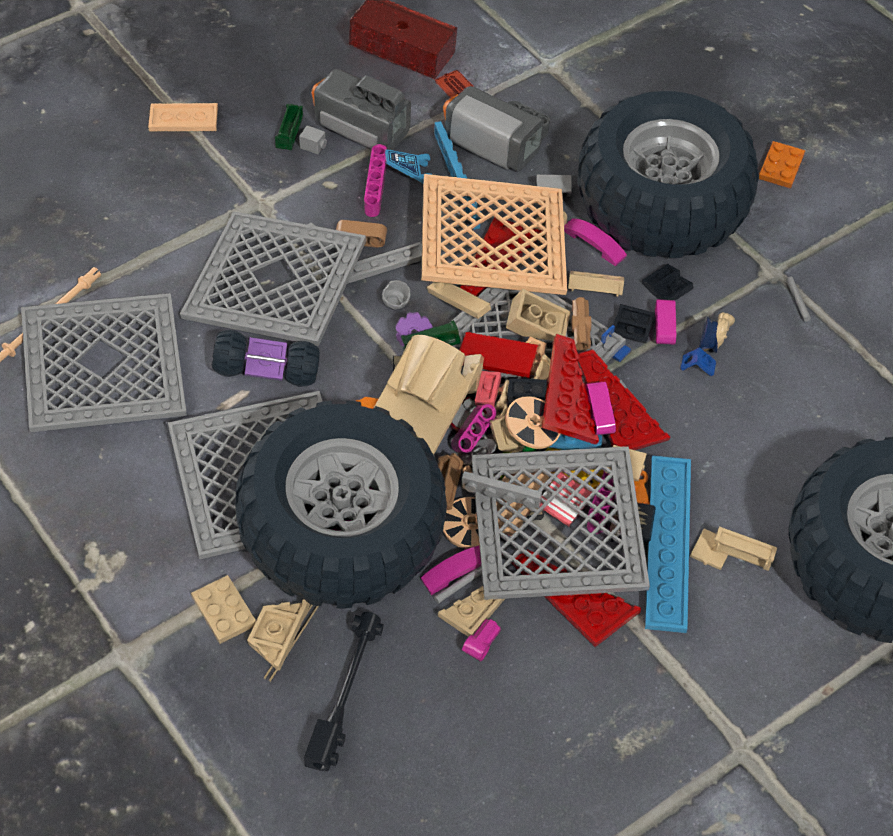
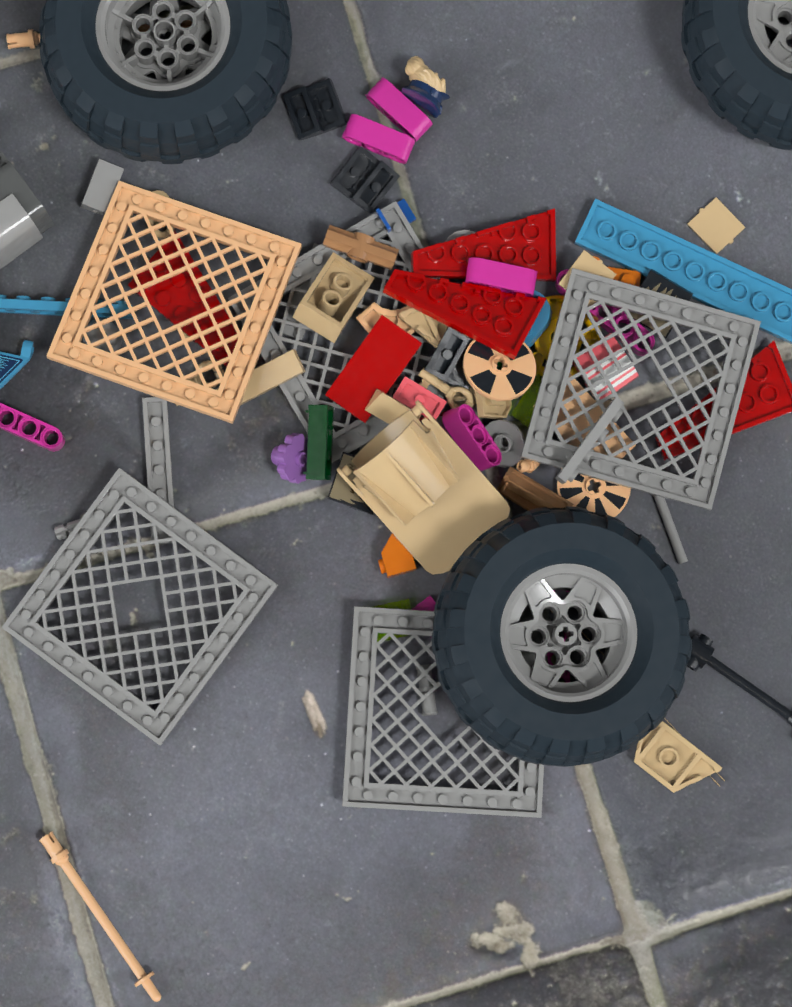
camera: 75 degrees left, 30 degrees up
light grey plate [21,293,187,432] -> none
tan plate [191,575,256,644] -> none
black plate [212,330,320,387] -> none
medium nougat beam [336,220,387,248] -> none
light grey hair [382,280,411,310] -> none
dark pink slope [421,545,481,595] -> none
tan wing [438,586,505,637] -> none
dark pink piece [462,619,501,661] -> none
dark pink slope [564,218,627,266] -> none
tan container [568,271,624,297] -> none
blue bracket [681,347,716,376] -> none
tan container [711,527,777,571] -> none
none -> dark pink beam [366,77,433,142]

